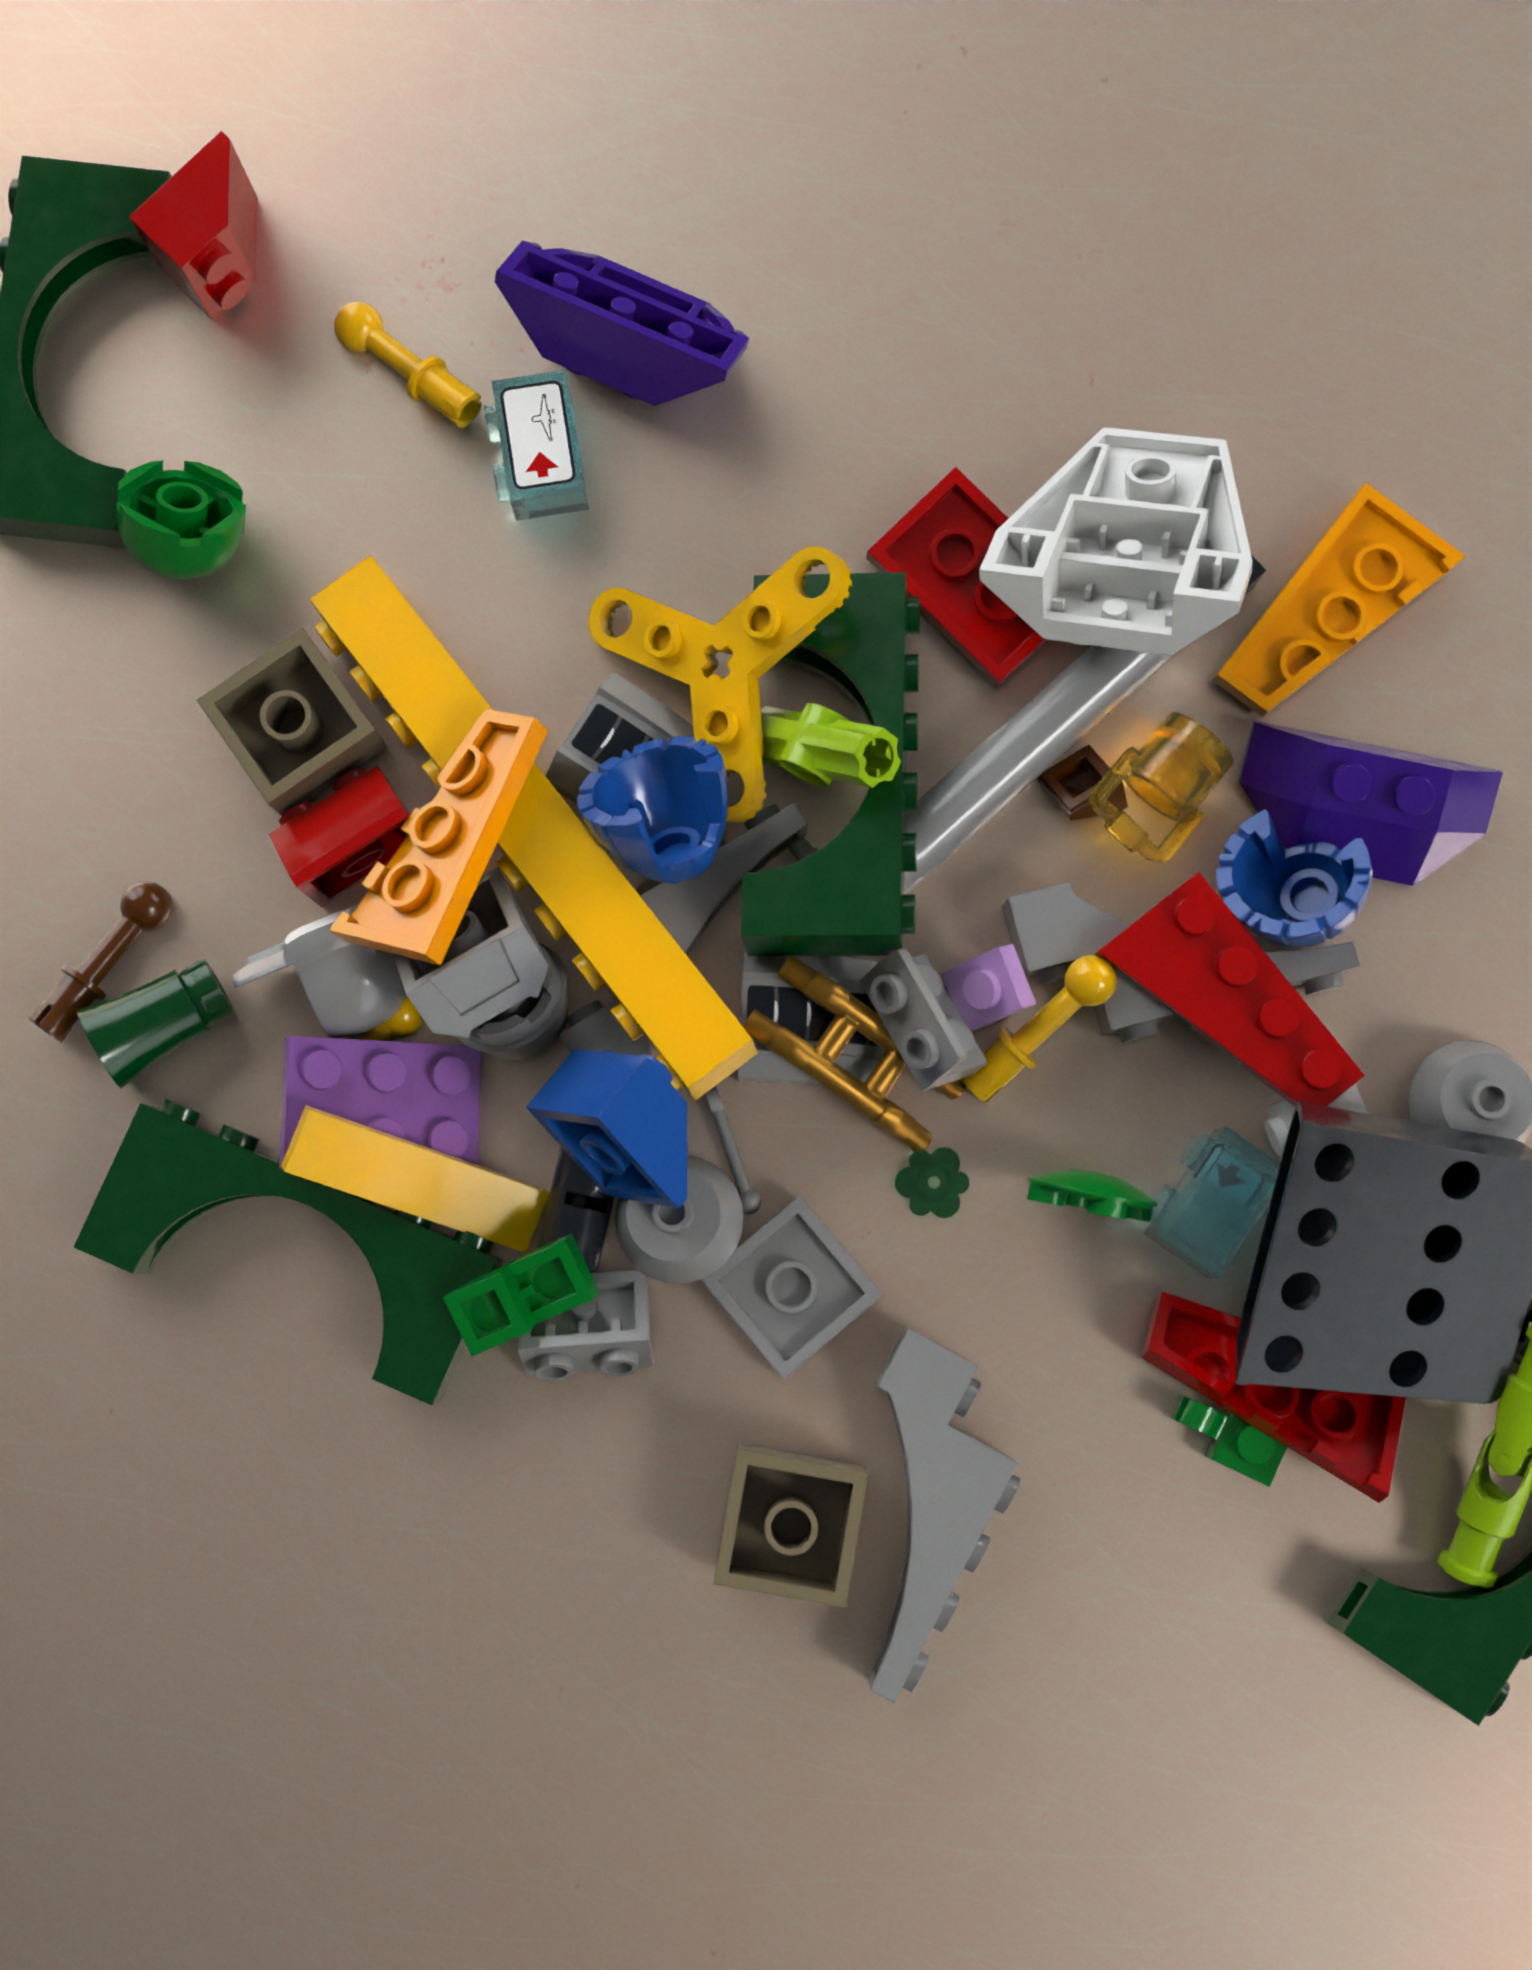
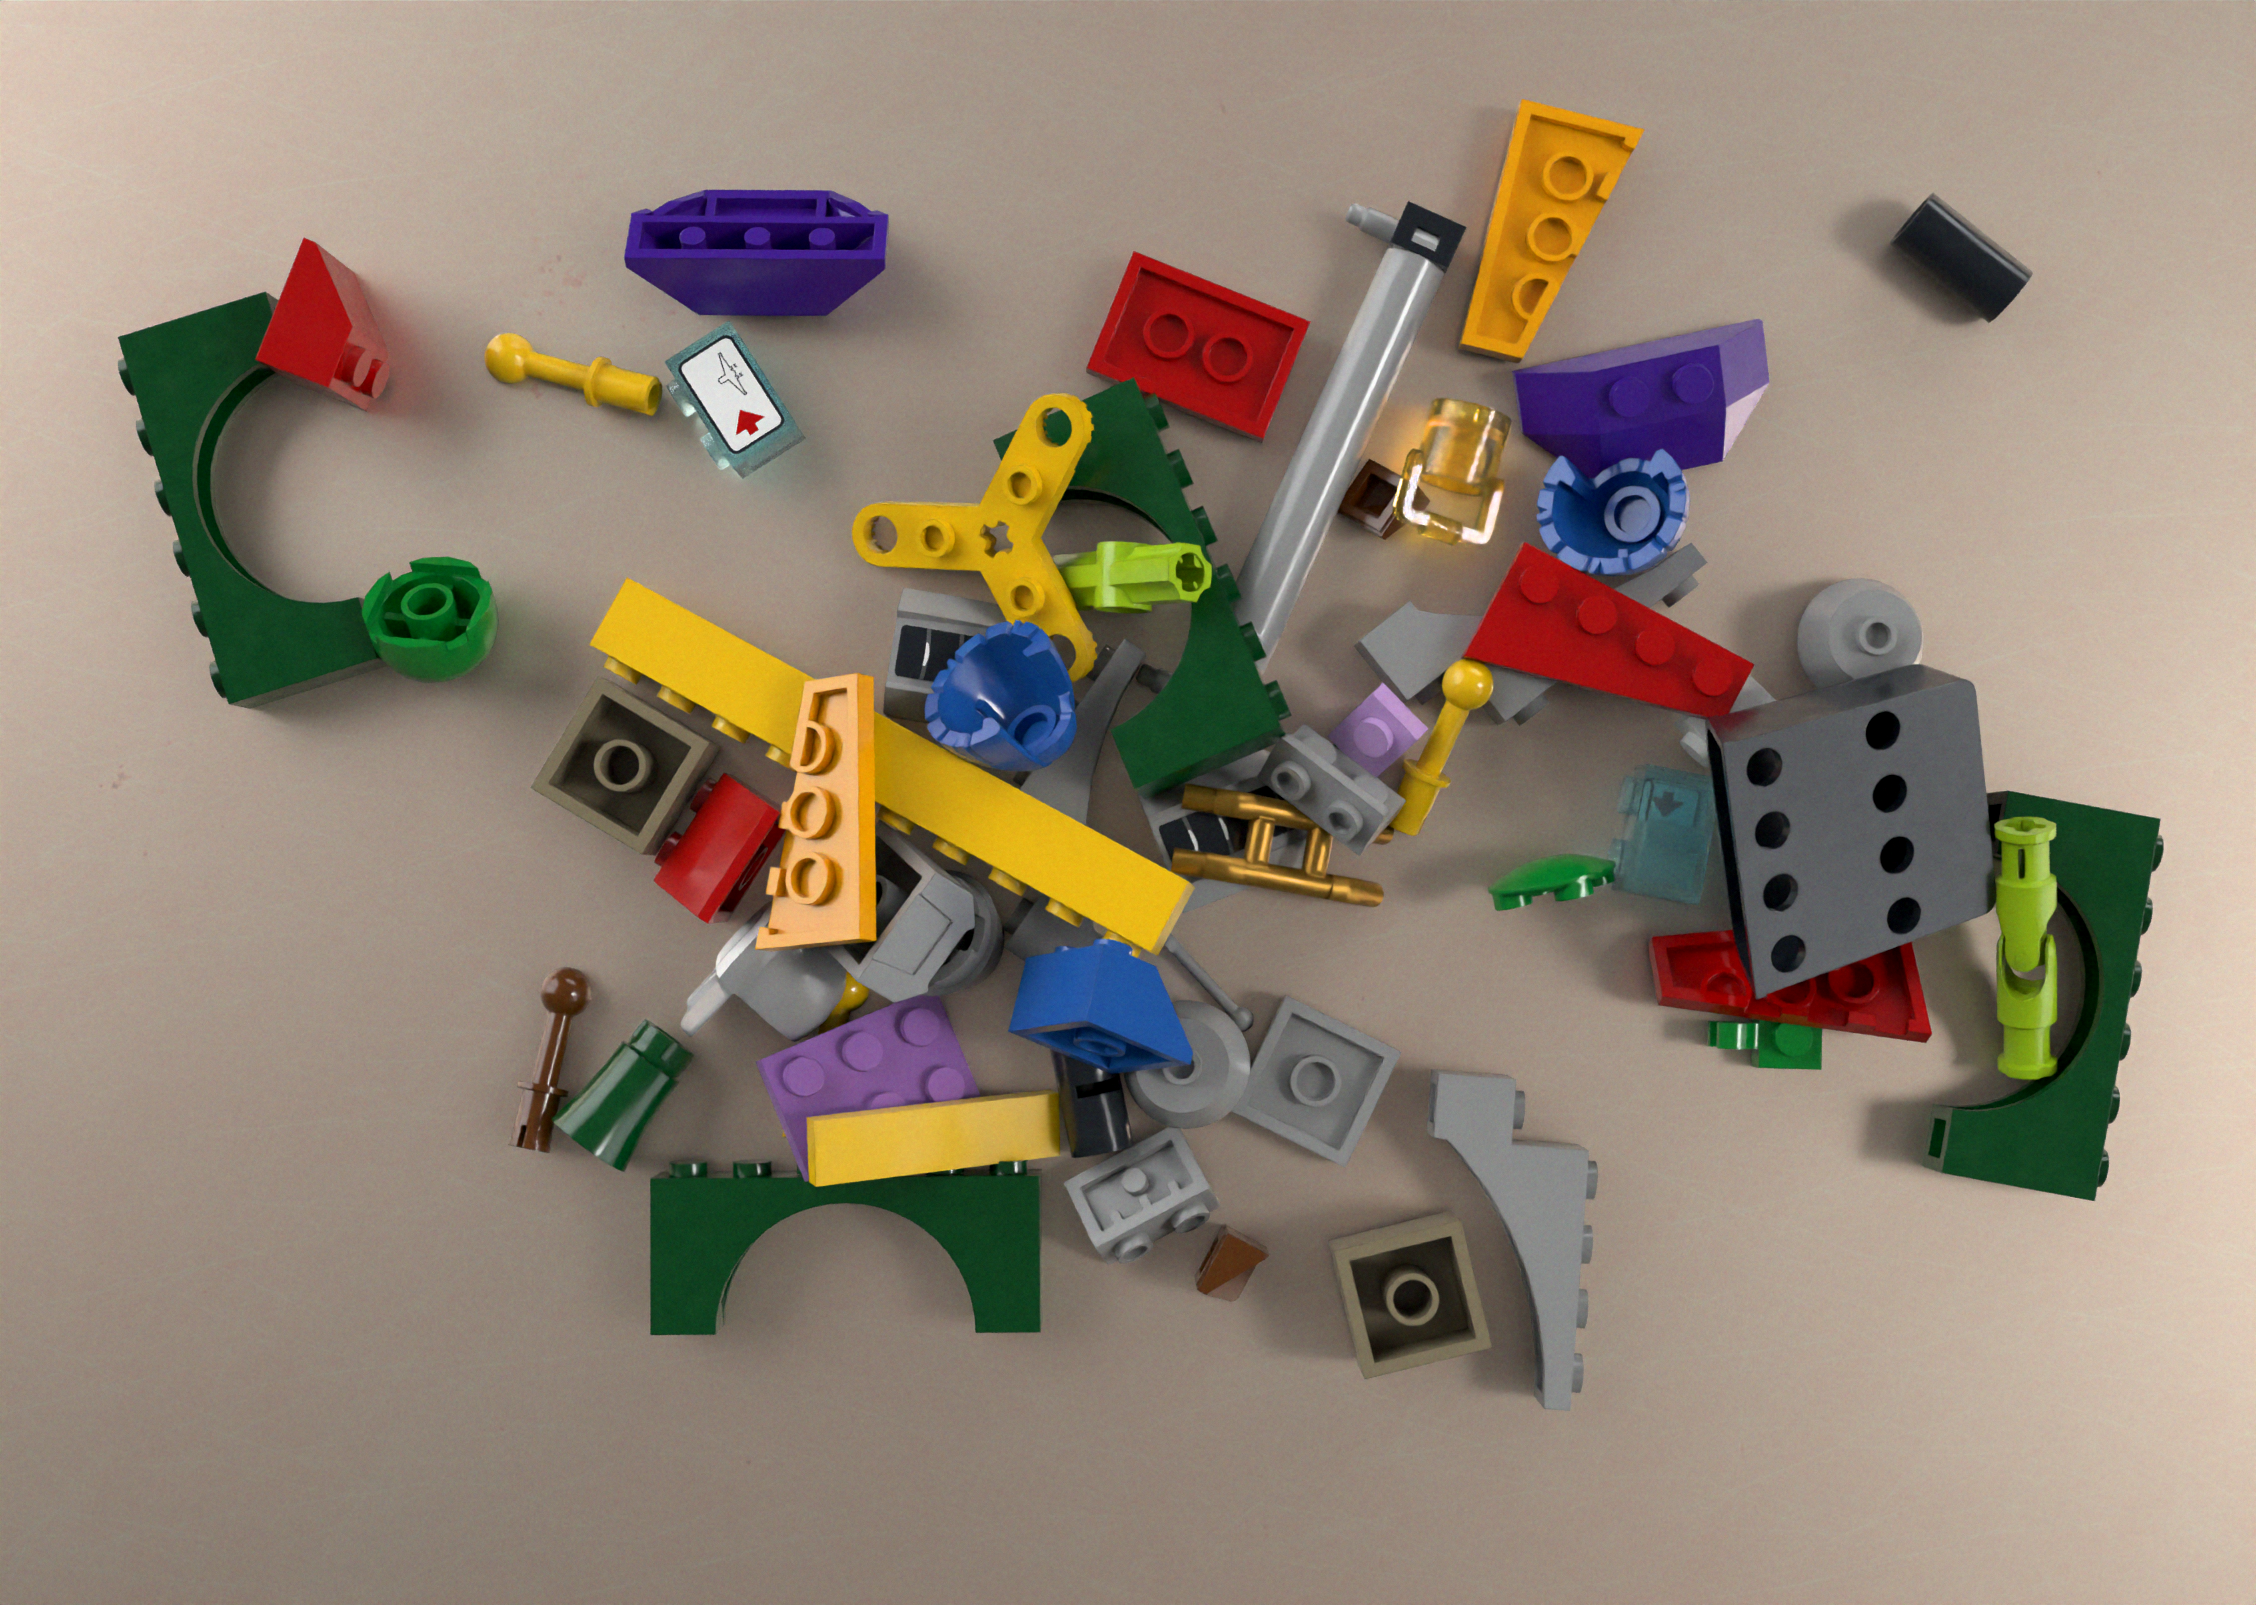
camera: 25 degrees left, 5 degrees up
green slope [443,1233,600,1356] -> none
clear green plant [895,1147,969,1218] -> none
white wedge [979,427,1253,656] -> none
none -> reddish brown slope [1194,1225,1269,1302]

